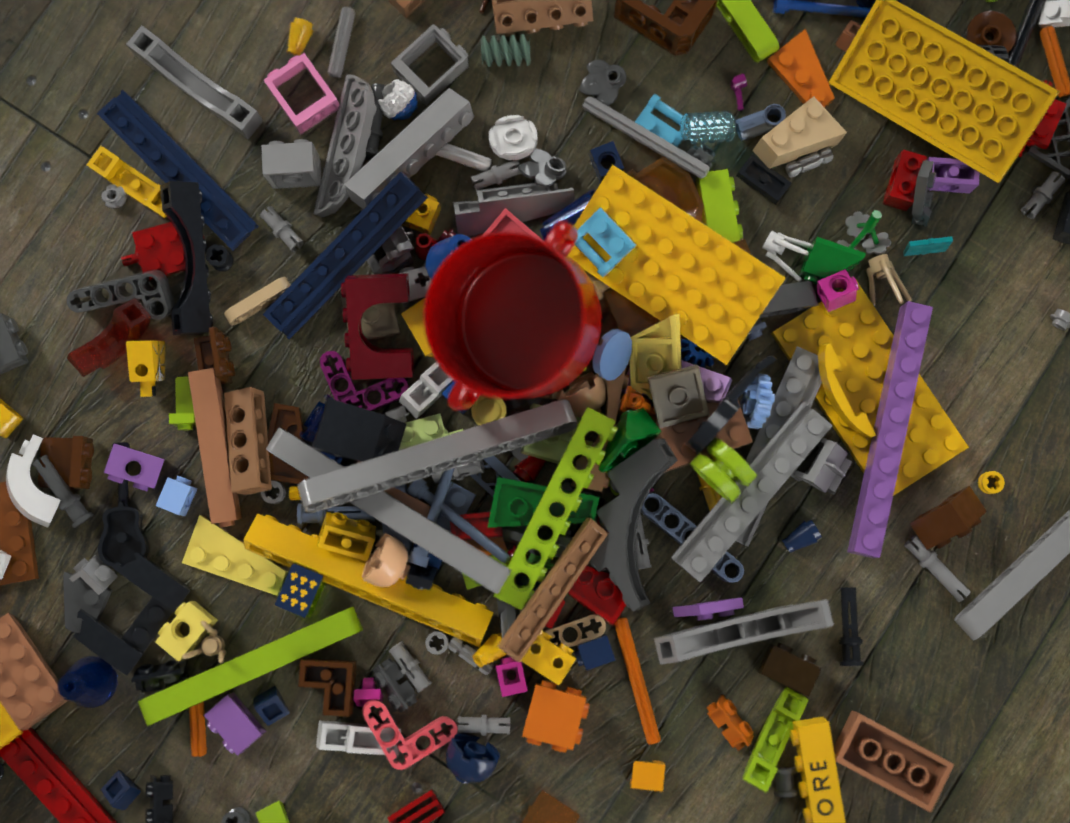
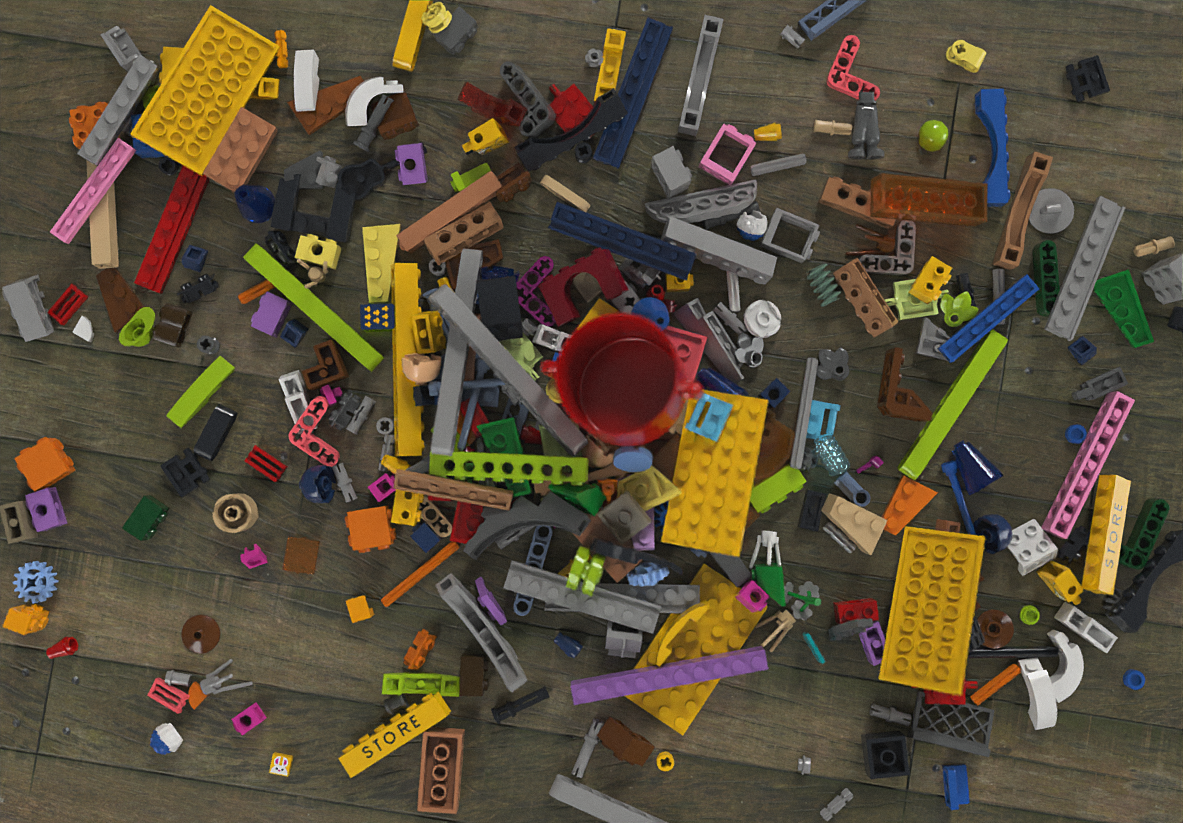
camera: 65 degrees right, 5 degrees up
light blue brick [156,475,198,516] -> none
light grey pin [260,206,304,252] -> none

